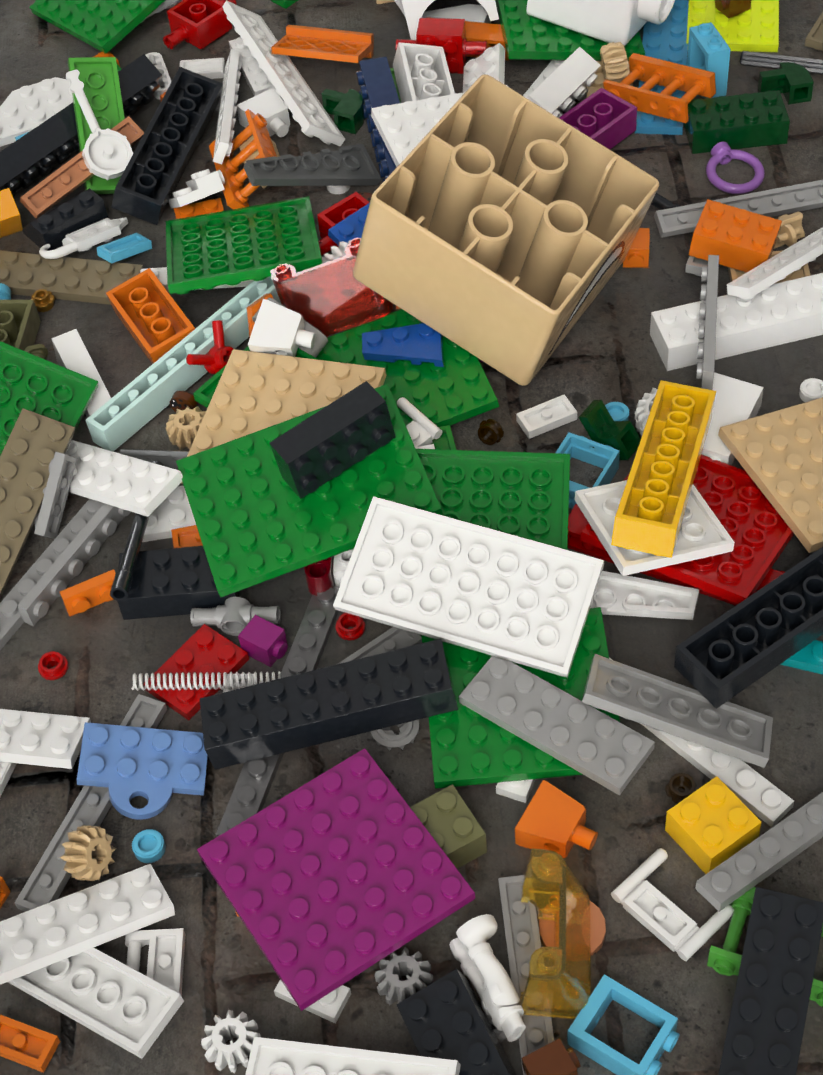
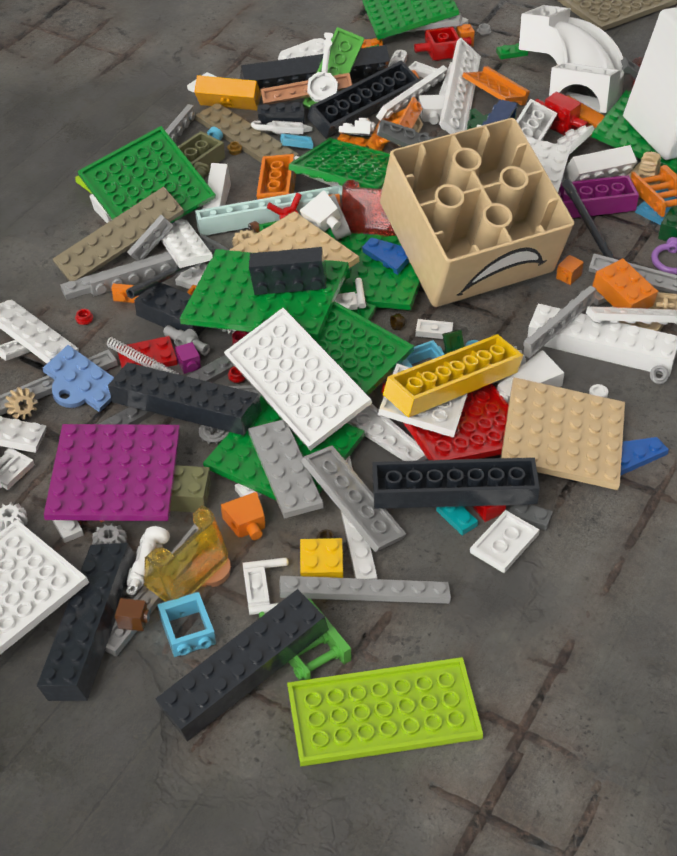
camera: 30 degrees right, 5 degrees down
medium azure tile [132,829,166,863] -> none

